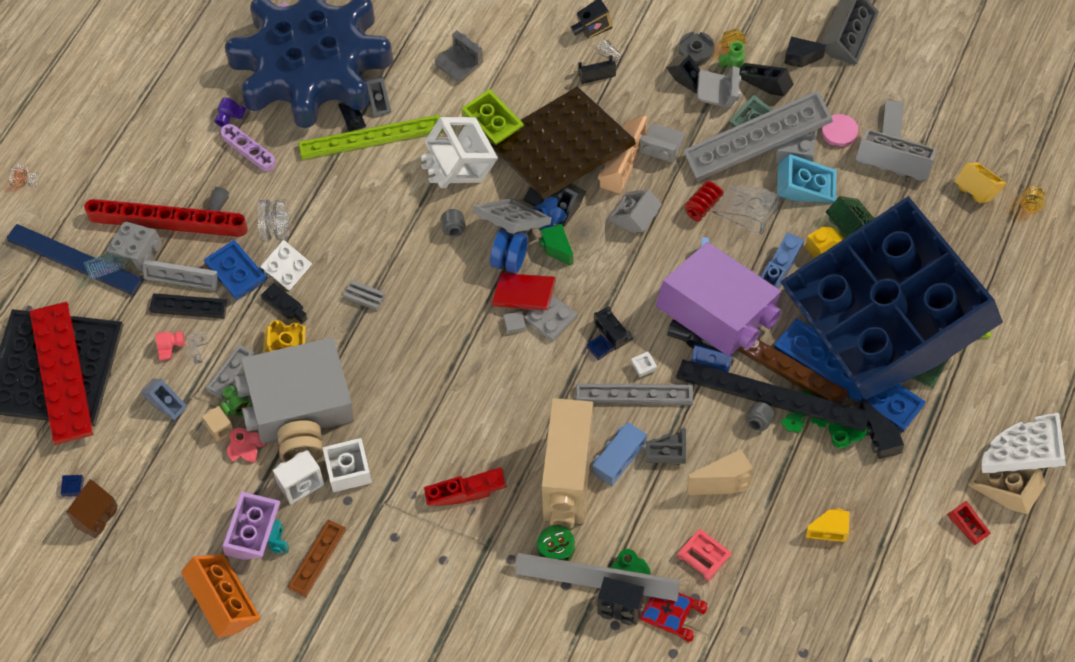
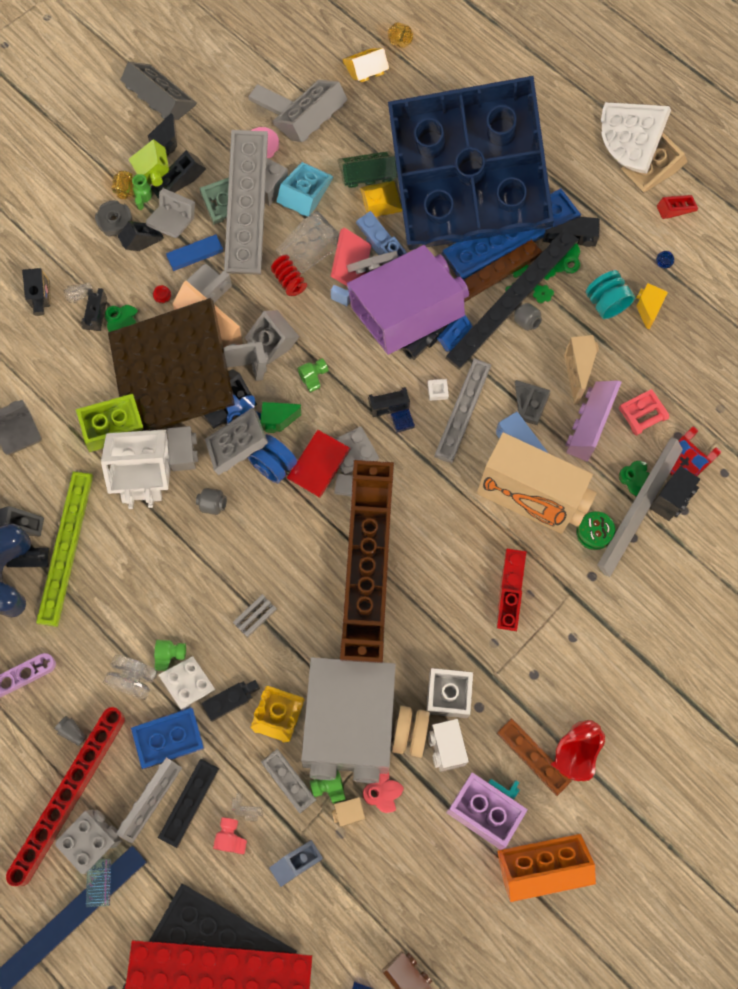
camera: 75 degrees left, 10 degrees up
none -> green plate [105,305,138,332]
none -> lime torso [129,139,169,186]
none -> red plate [153,285,172,303]
none -> bright green piece [154,640,186,671]
none -> blue tile [166,234,224,271]
none -> light grey brick [167,426,199,471]
none -> light grey bracket [223,341,269,381]
none -> bright green piece [297,358,329,393]
none -> coral tile [330,227,371,287]
none -> reddish brown slope [340,460,394,663]
none -> light grey plate [346,251,398,274]
none -> red piece [551,720,605,781]
none -> lavender slope [566,380,621,462]
none -> teal wheel [585,270,635,319]
none -> clear blue plate [656,251,674,269]

